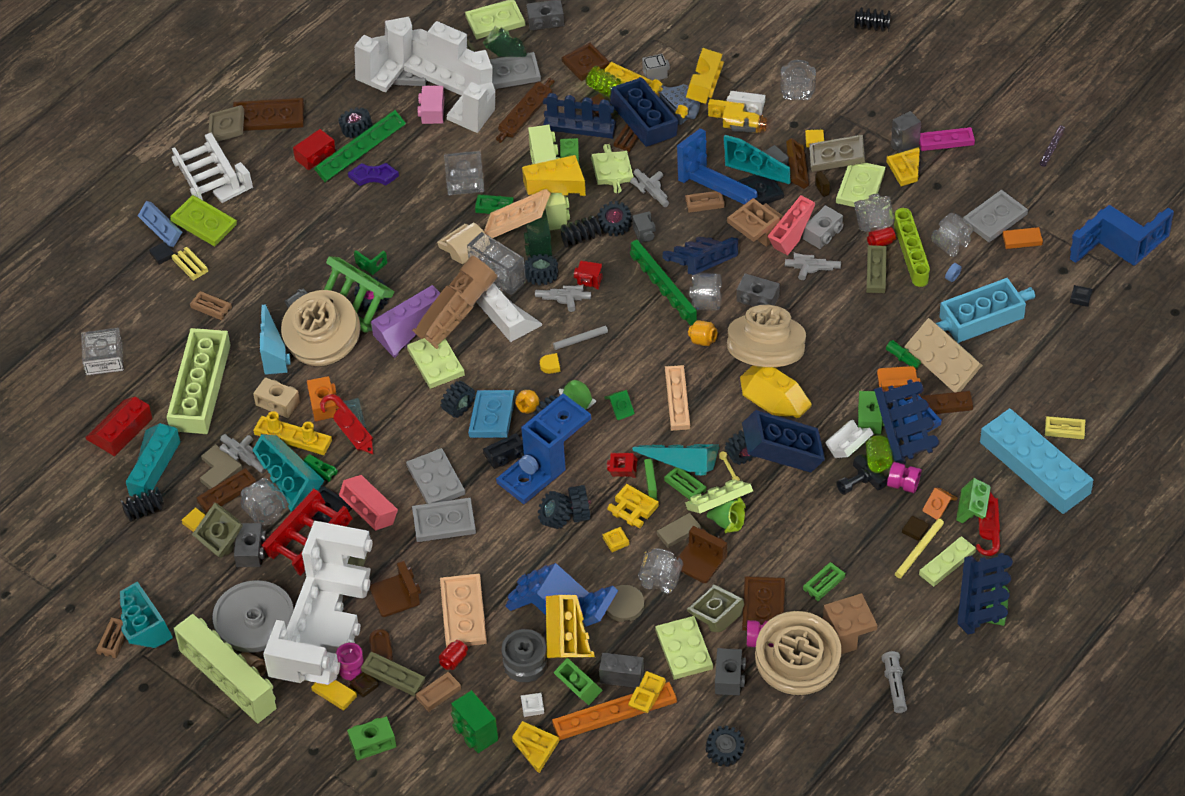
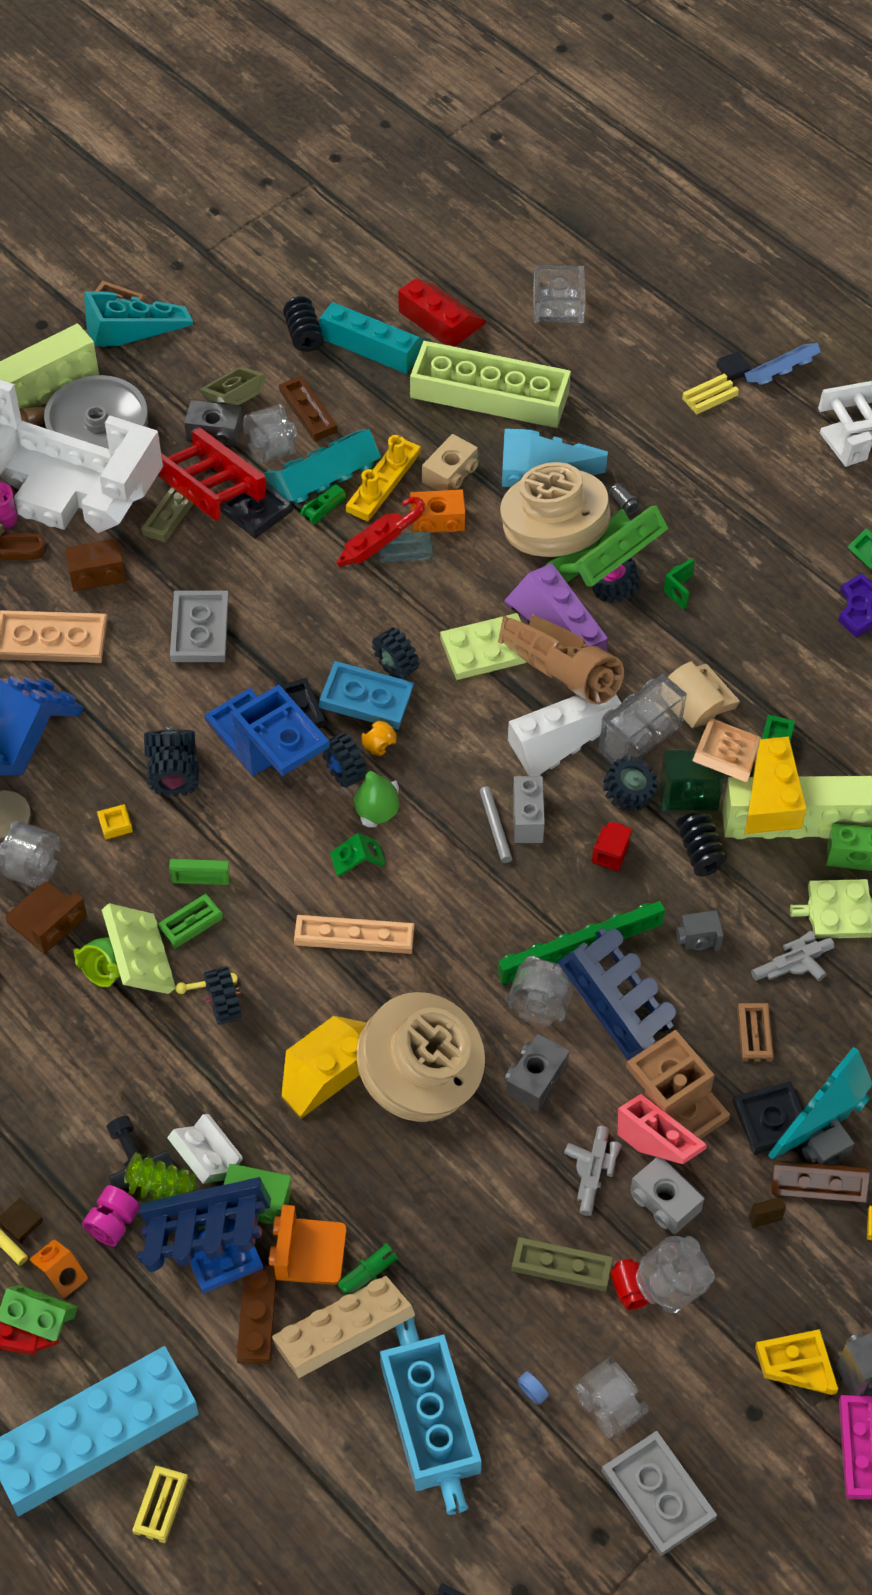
camera: 95 degrees right, 5 degrees up
lime plate [171,195,237,247] -> none
yellow tile [182,508,205,532] -> none
medium nougat tile [190,291,232,320] -> none
dark tan tile [200,444,242,489] -> none
light grey piece [220,434,267,474] -> none
coral brick [339,475,398,531] -> none
light grey plate [406,448,465,504] -> none
clear brick [444,151,484,195] -> none
light grey piece [535,284,591,312] -> none
yellow tile [540,353,560,374] -> none
black wheel [598,201,632,237] -> none
red brick [607,453,638,478] -> none
yellow plate [607,484,659,528] -> none
teal wedge [633,444,719,475] -> none
dark tan tile [657,513,701,548] -> none
blue bracket [677,129,757,205] -> none
light orange head [688,320,718,346] -> none
dark blue brick [742,410,825,473] -> none
dark tan tile [809,135,865,172] -> none
yellowish green plate [836,163,885,210] -> none
lime beam [894,208,930,287] -> none
orange tile [1002,227,1043,249] -> none
none -> light grey brick [513,776,544,843]

